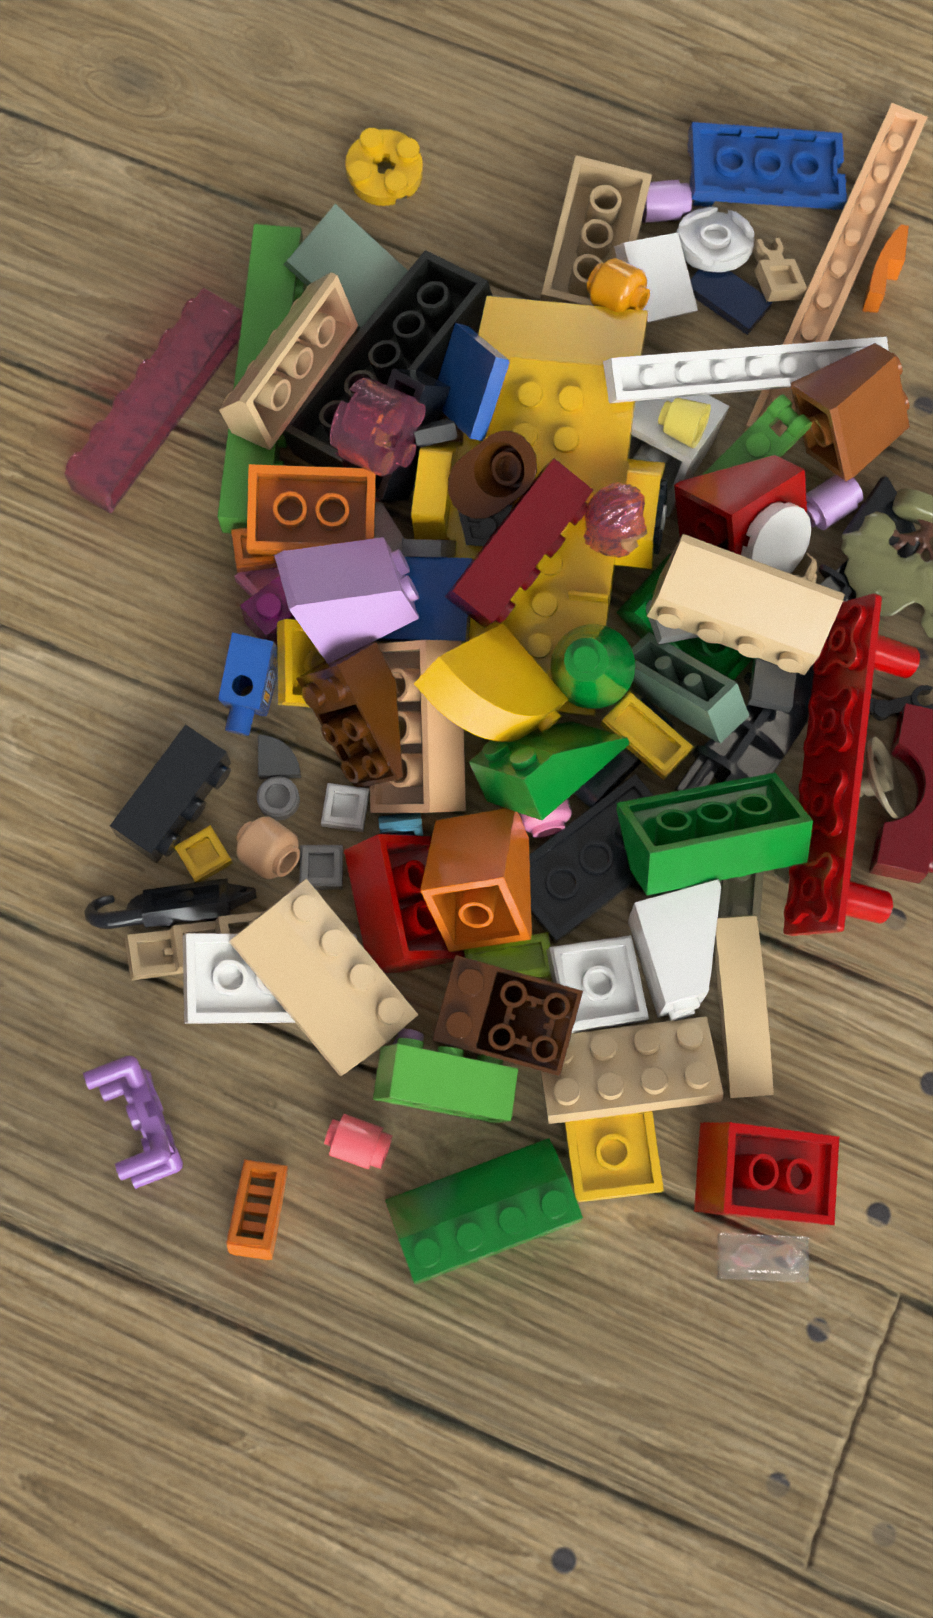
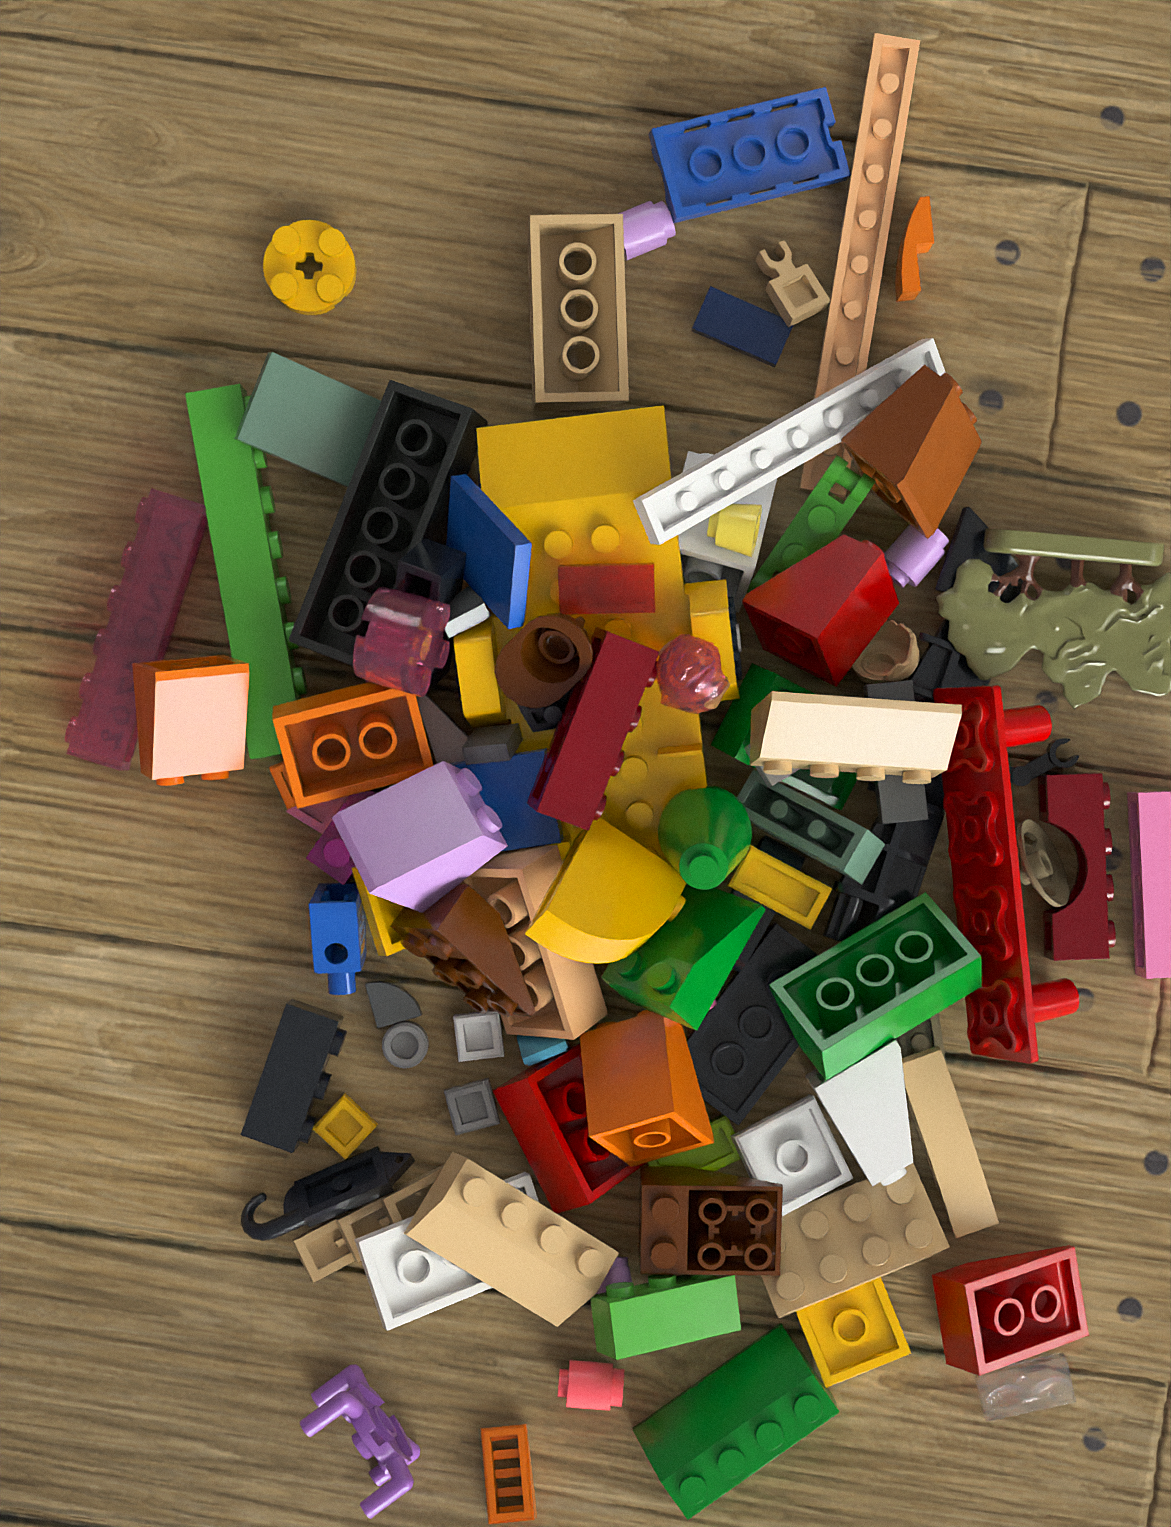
camera: 15 degrees left, 15 degrees up
tan slope [219,272,358,450] -> none
light nougat head [236,816,300,880] -> none
light orange head [587,258,650,313] -> none
white tile [614,232,698,323] -> none
white tile [676,207,754,272] -> none
white tile [741,502,811,574] -> none
none -> slope [132,655,250,786]
none -> clear red tile [558,562,656,615]

